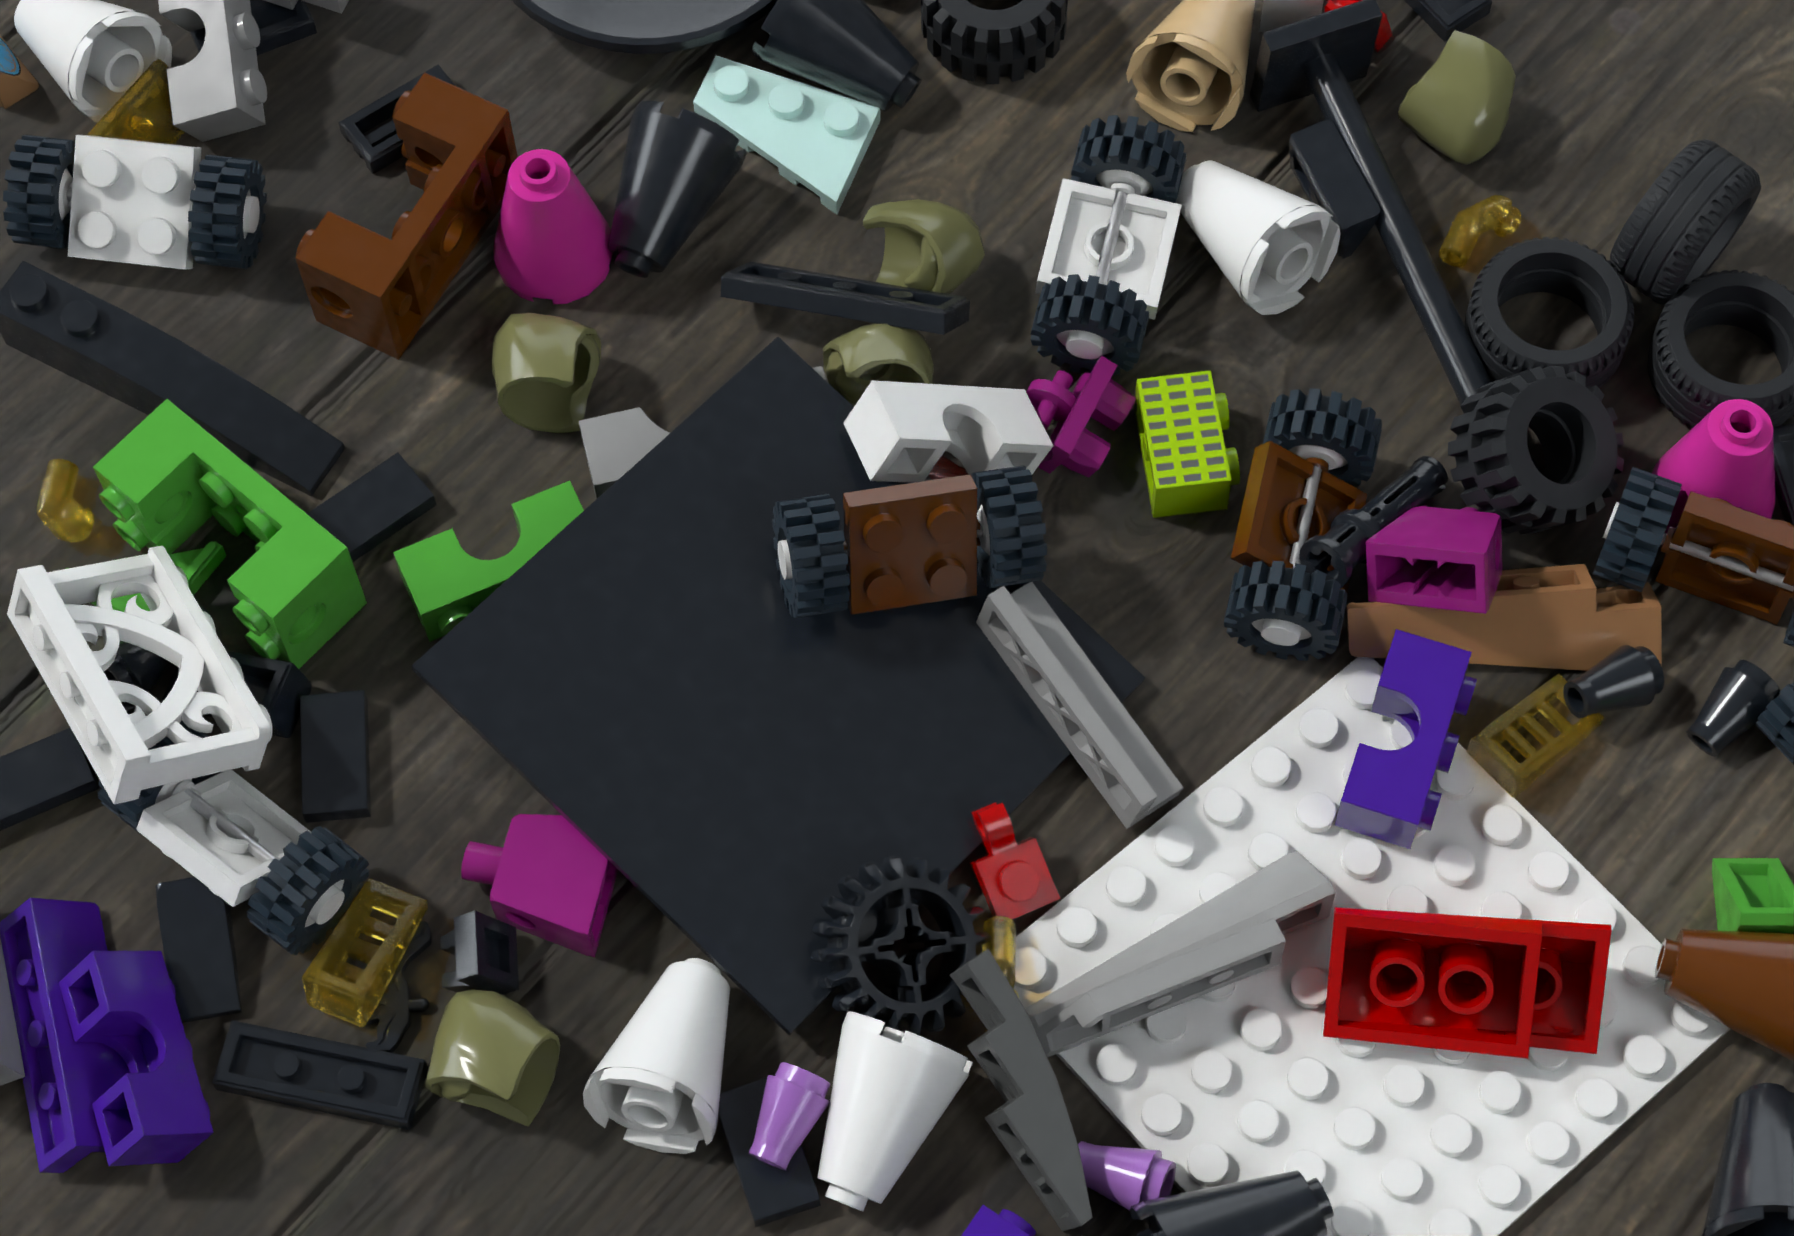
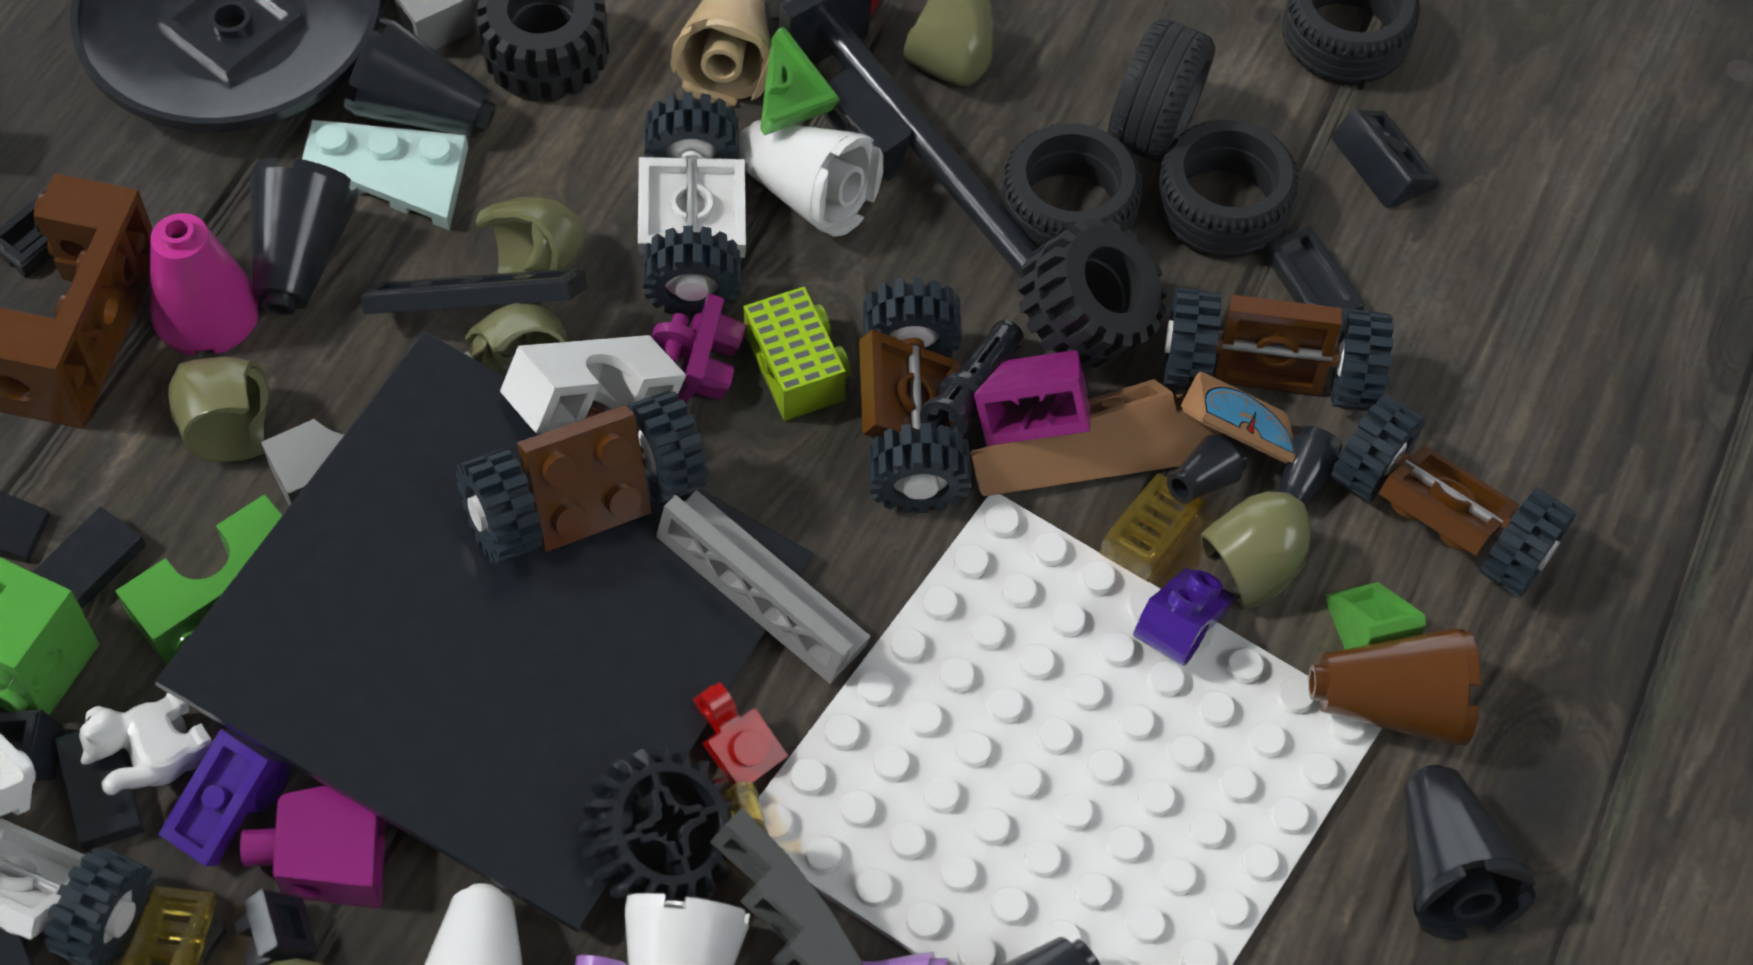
camera: 20 degrees left, 5 degrees down
light grey wedge [1025,852,1336,1058] -> none
red slope [1323,907,1612,1059] -> none
dark purple arch [1334,629,1477,849] -> none
clear yellow arm [1439,195,1522,267] -> none
dark pink cone [1652,399,1775,533] -> none
none -> white animal [79,693,212,795]
none -> dark purple plate [158,729,291,867]
none -> bright green tile [760,27,840,136]
none -> dark purple plate [1133,567,1235,667]
none -> slope [1181,372,1296,463]
none -> olive piece [1200,491,1312,609]

